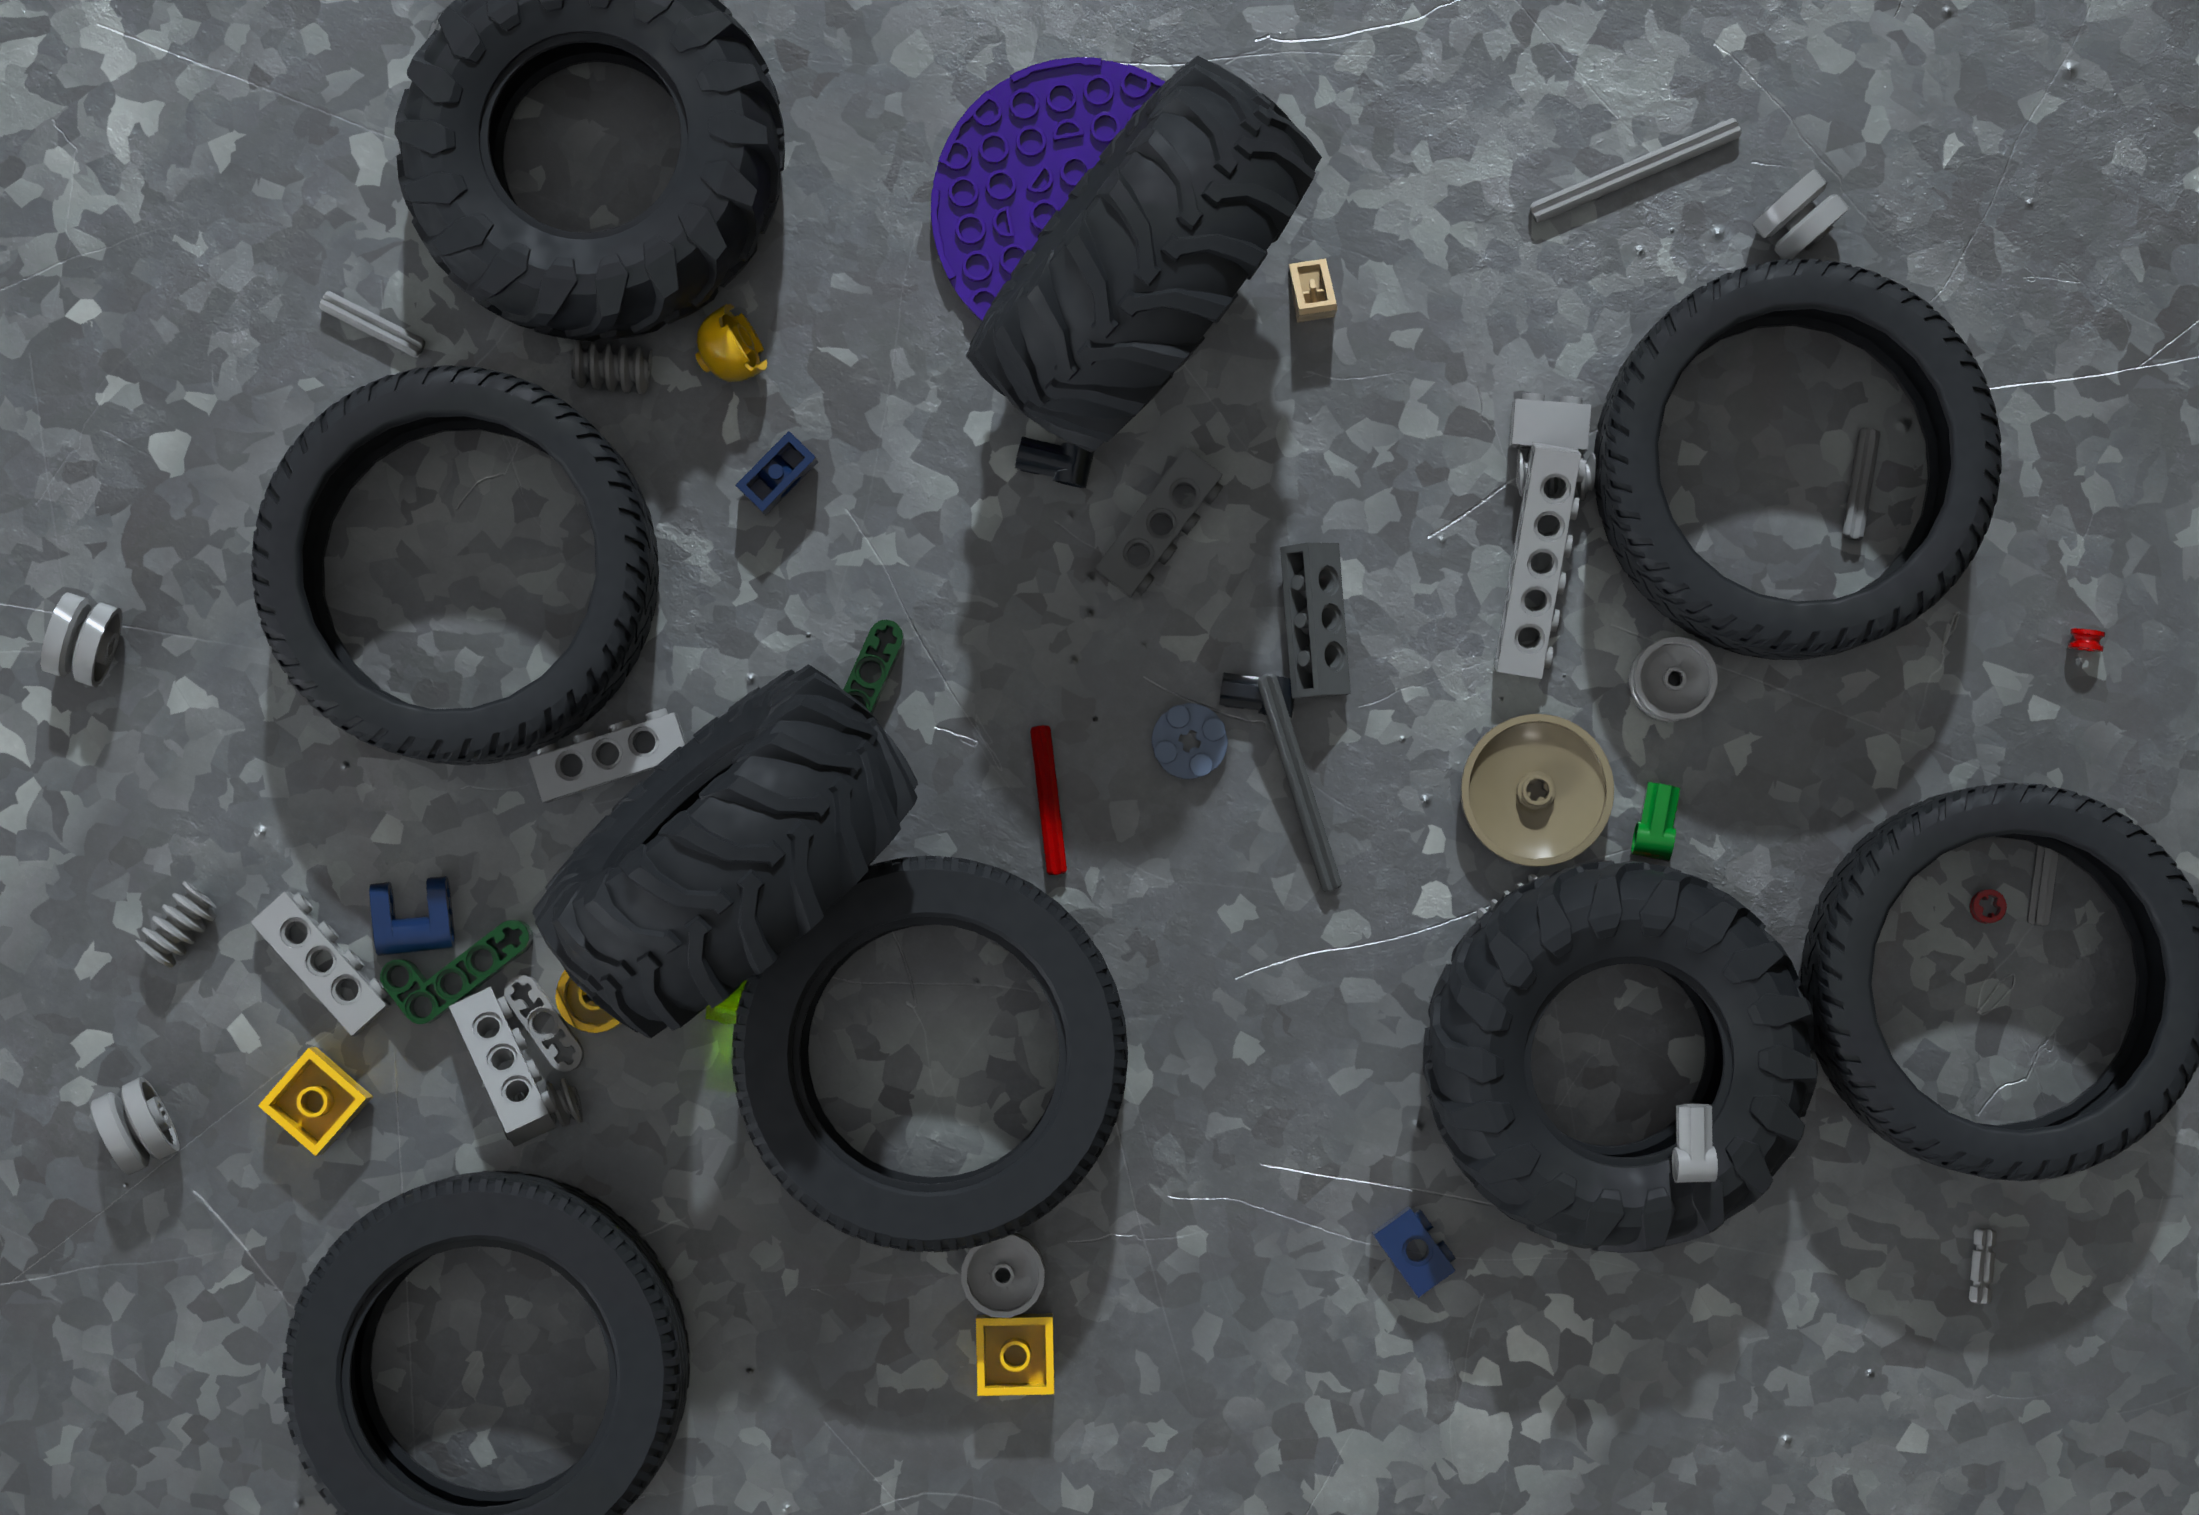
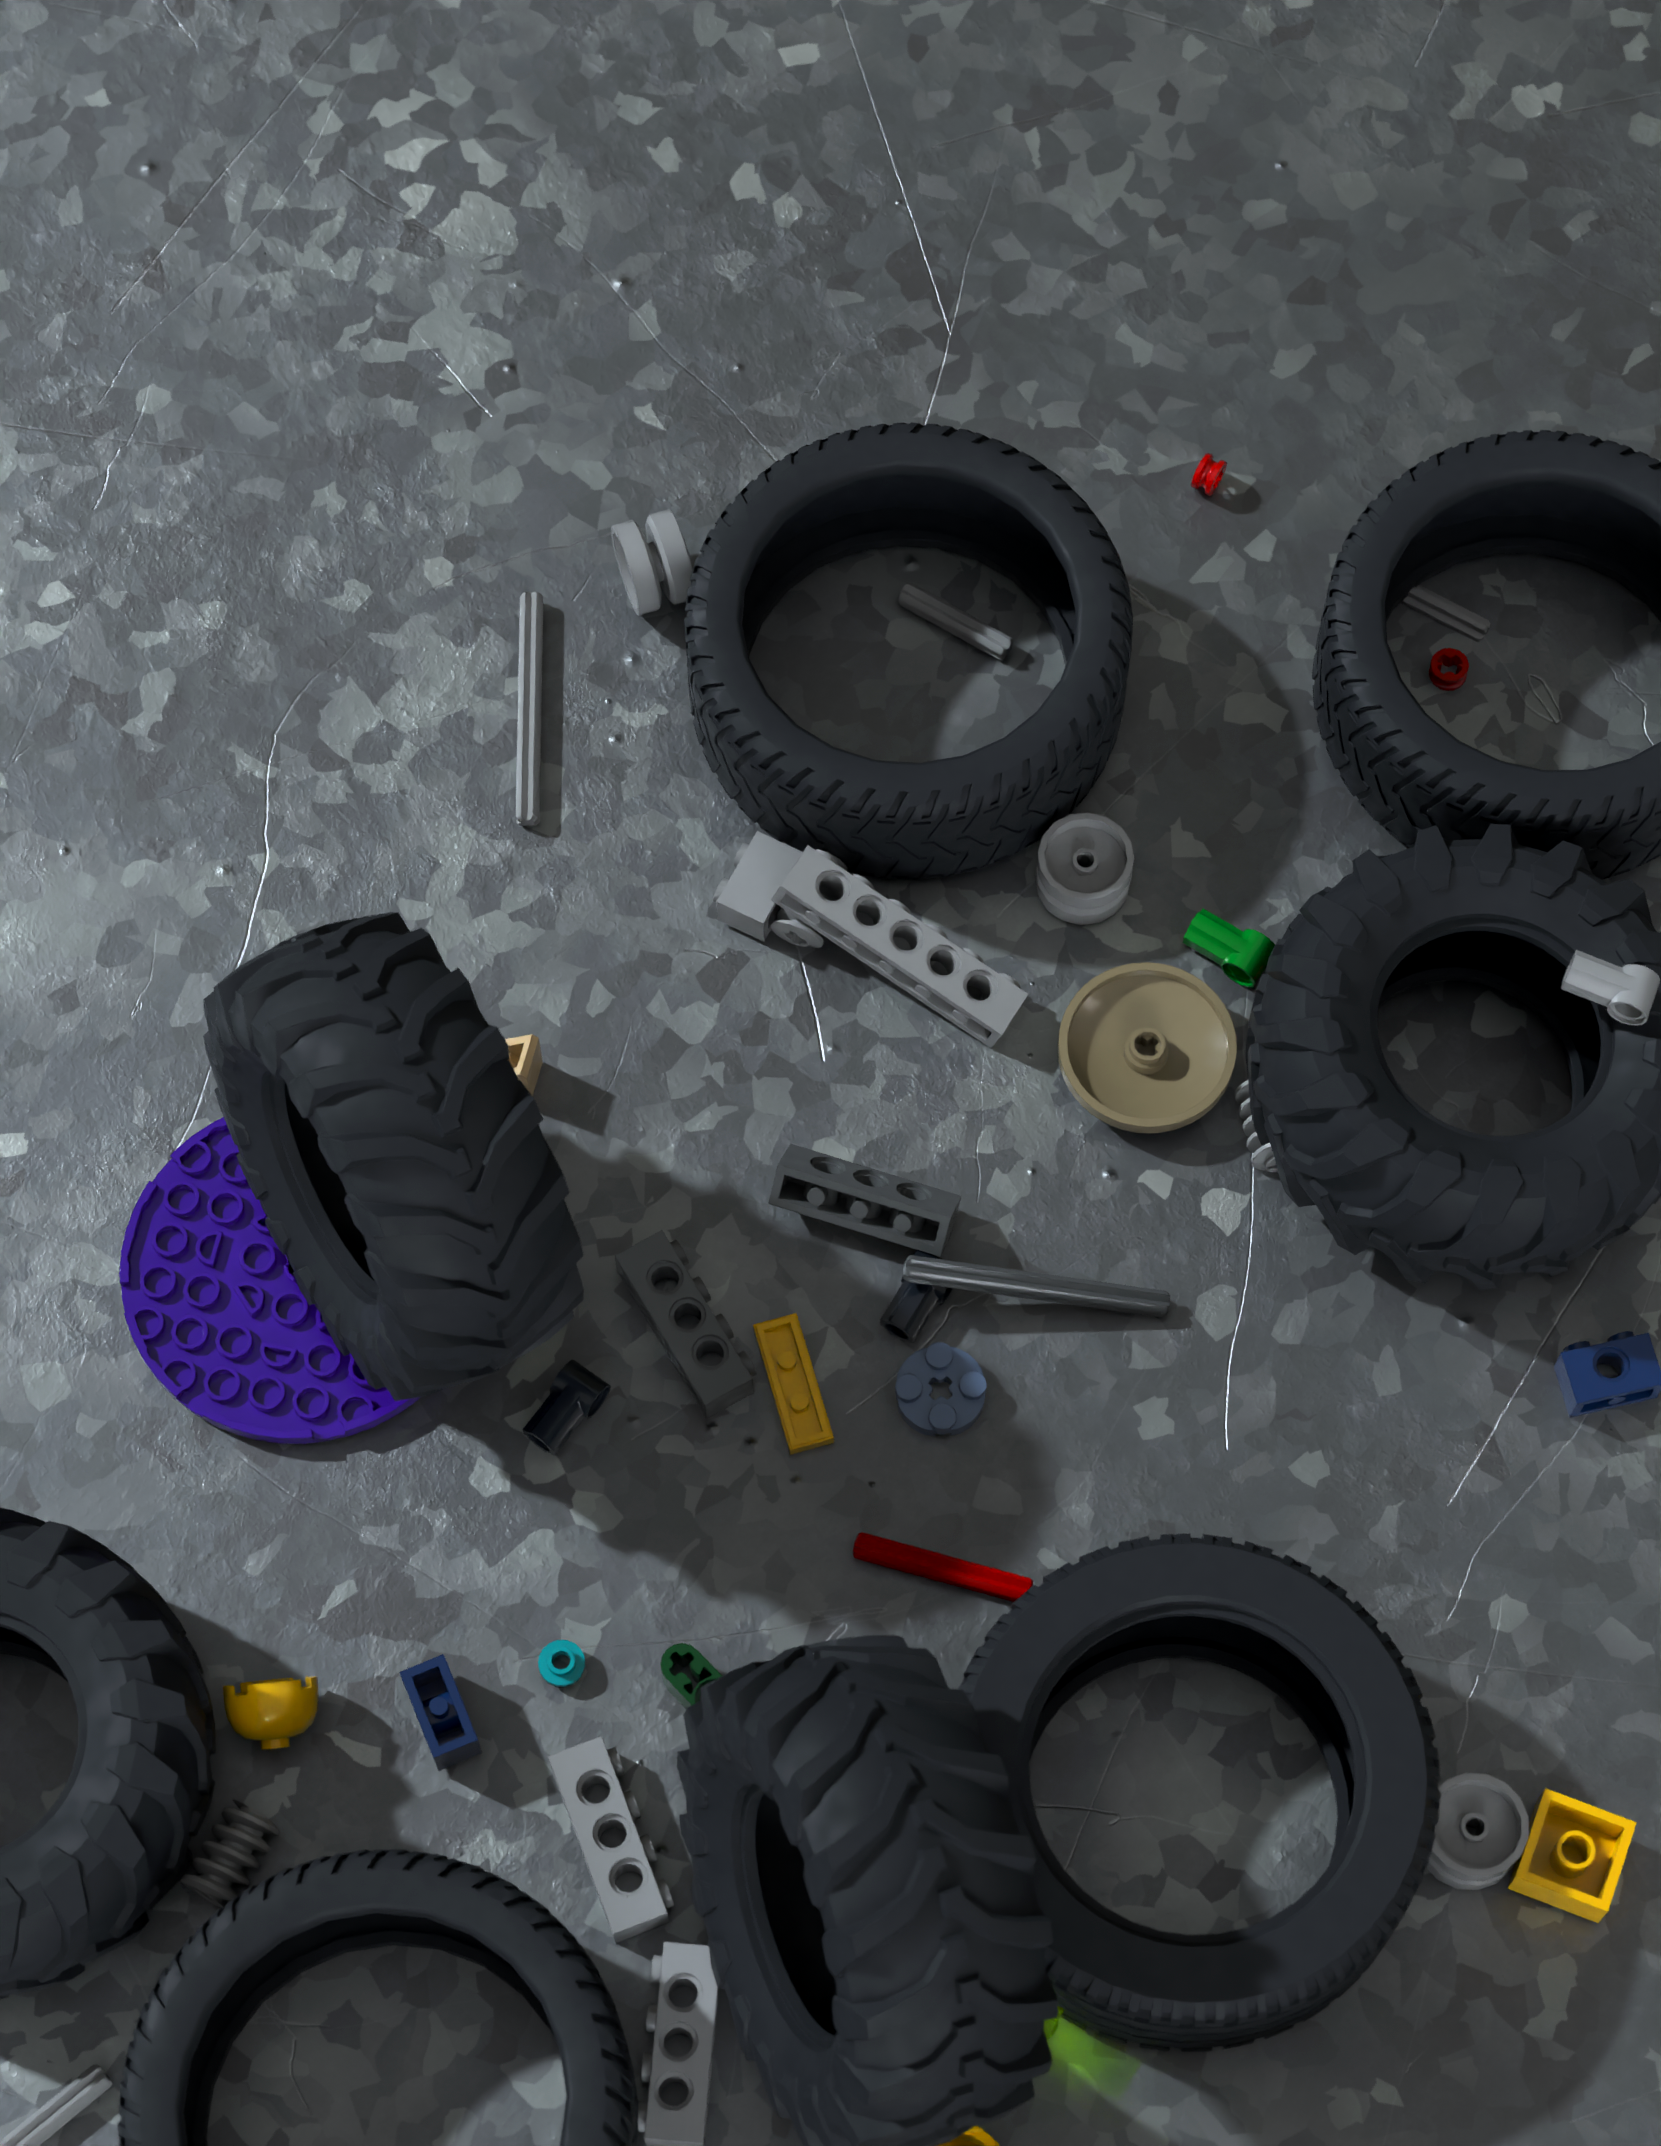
camera: 65 degrees left, 20 degrees down
none -> teal plate [538,1640,585,1687]
none -> light grey brick [548,1736,674,1943]
none -> yellow tile [753,1313,834,1455]

